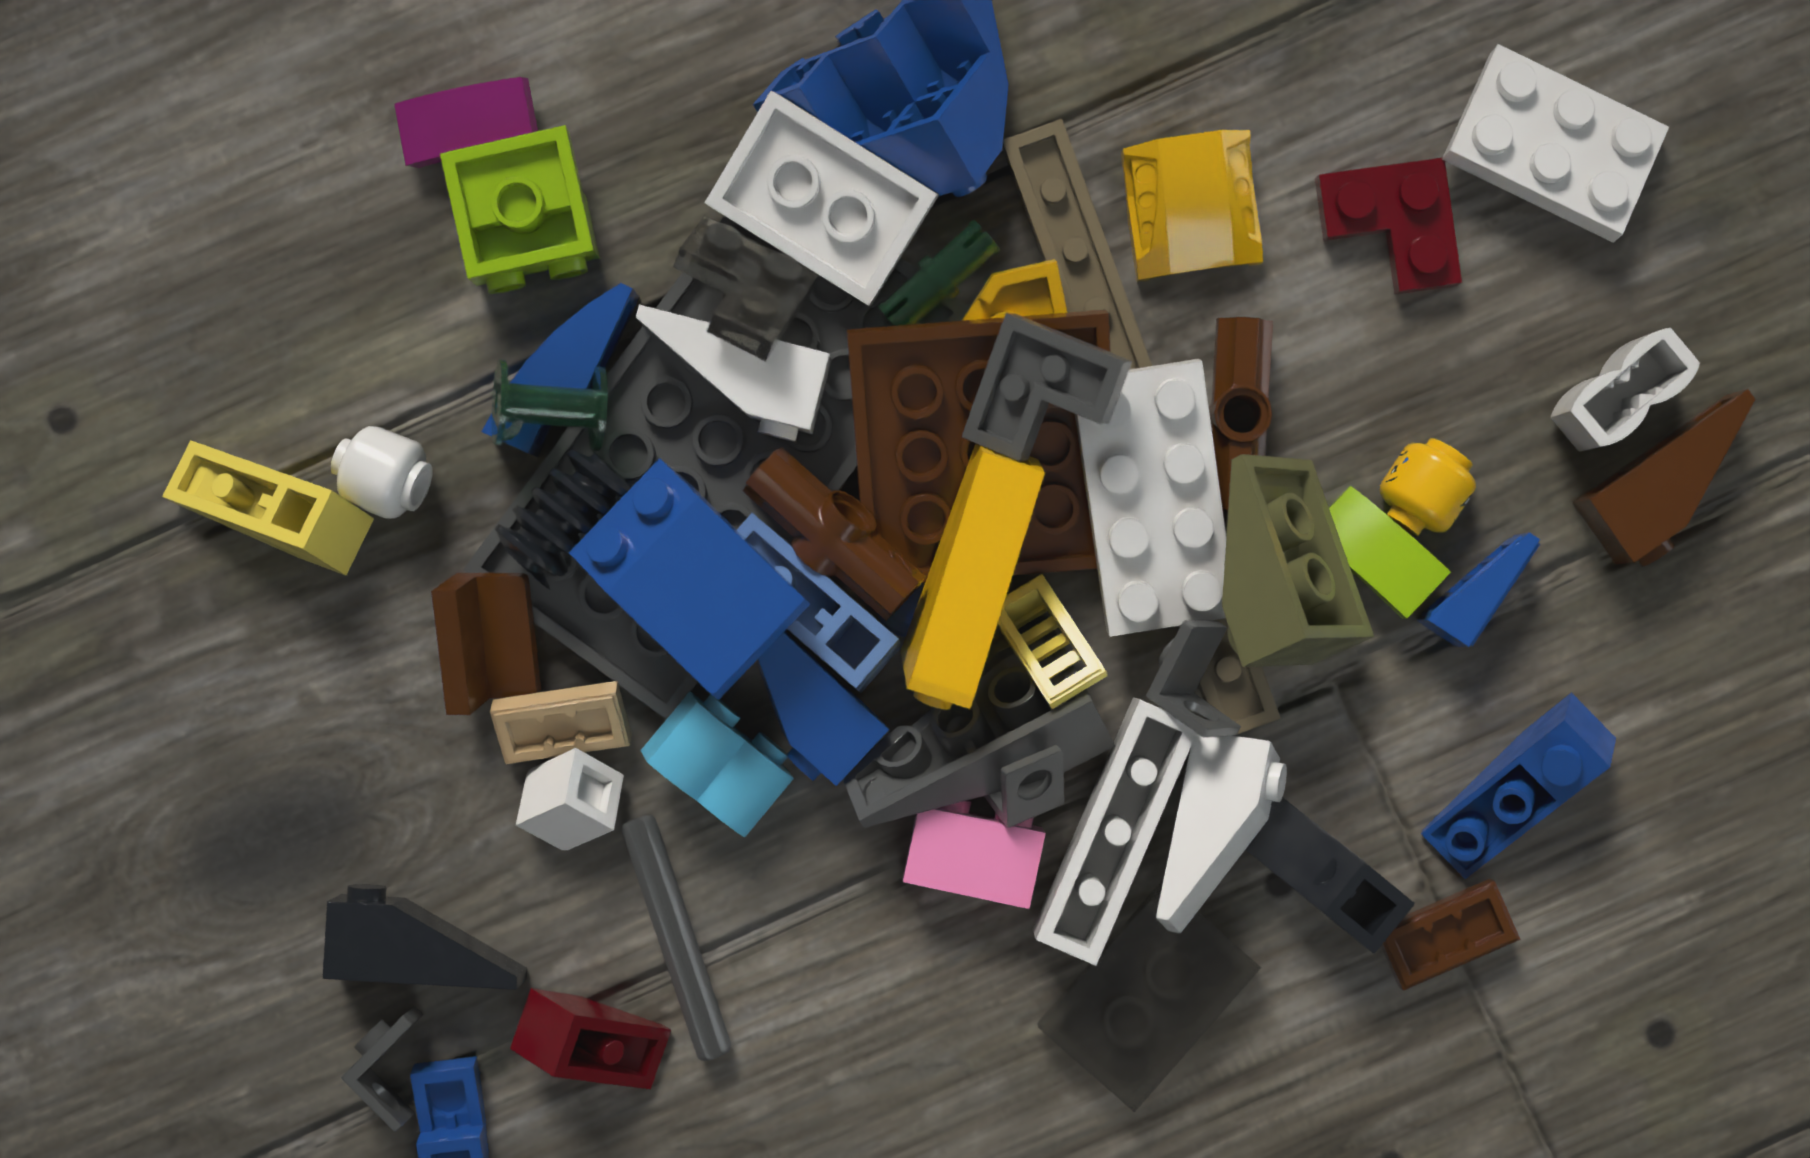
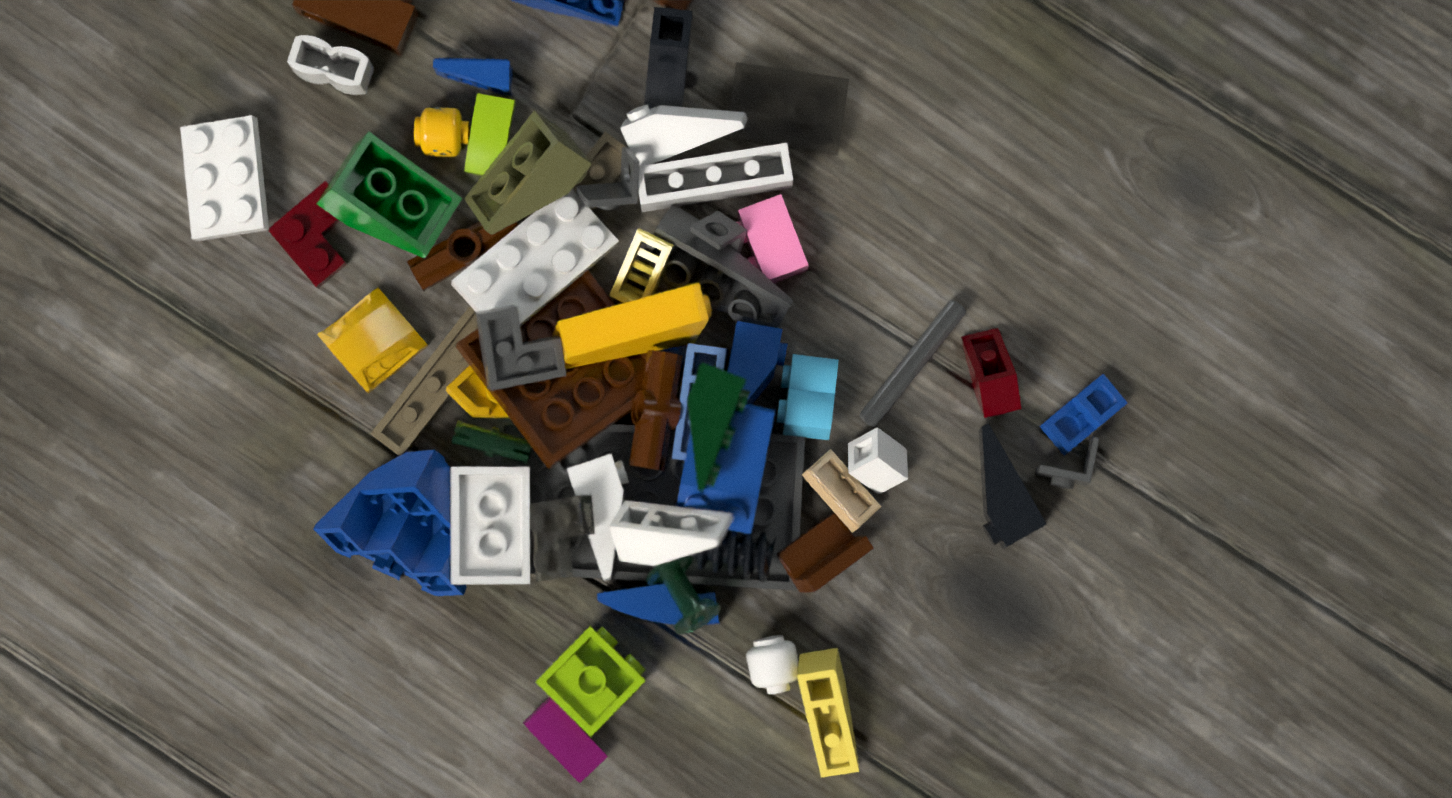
camera: 125 degrees left, 5 degrees down
none -> green slope [316,131,462,258]
none -> white slope [609,500,733,566]
none -> dark green slope [687,362,750,493]

